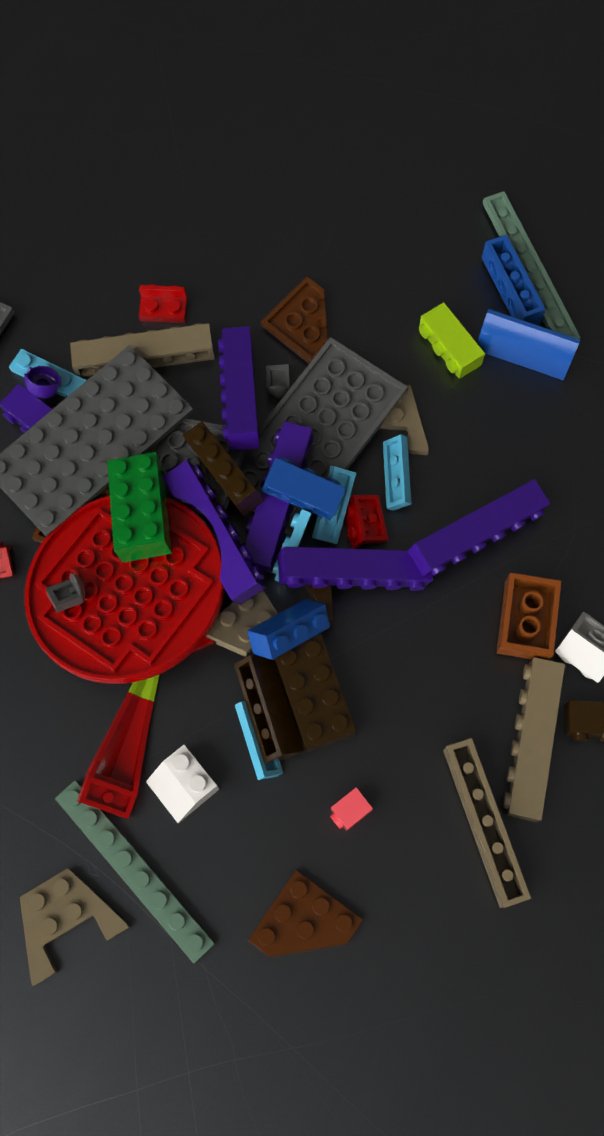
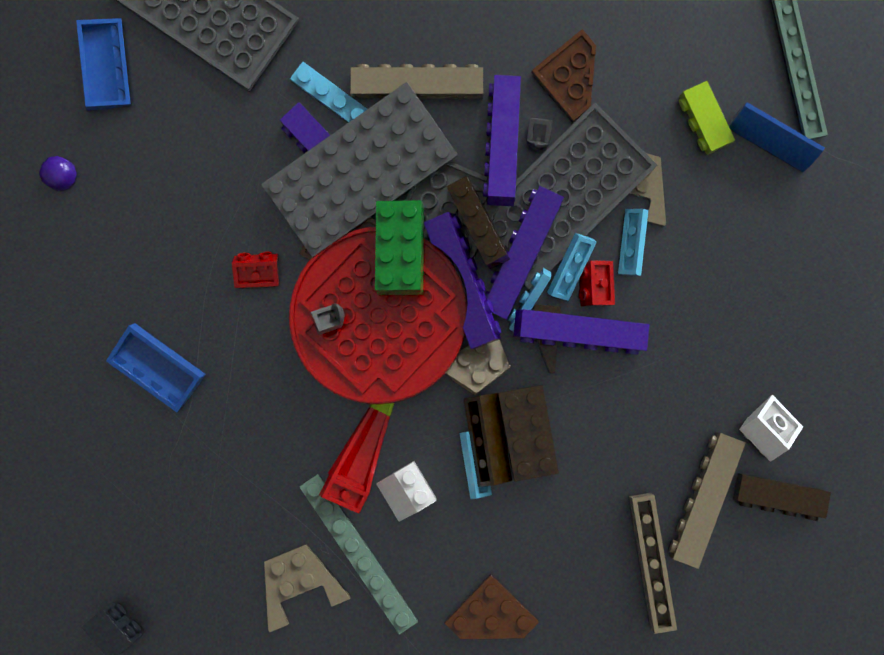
camera: 10 degrees right, 15 degrees up
dark purple hair [24,365,61,399] -> none
red bracket [139,284,188,323] -> none
blue brick [247,599,330,660] -> none
blue brick [261,457,345,521] -> none
coral brick [330,788,373,831] -> none
dark purple brick [408,479,551,577] -> none
blue brick [482,234,546,325] -> none
dark orange brick [496,573,561,660] -> none

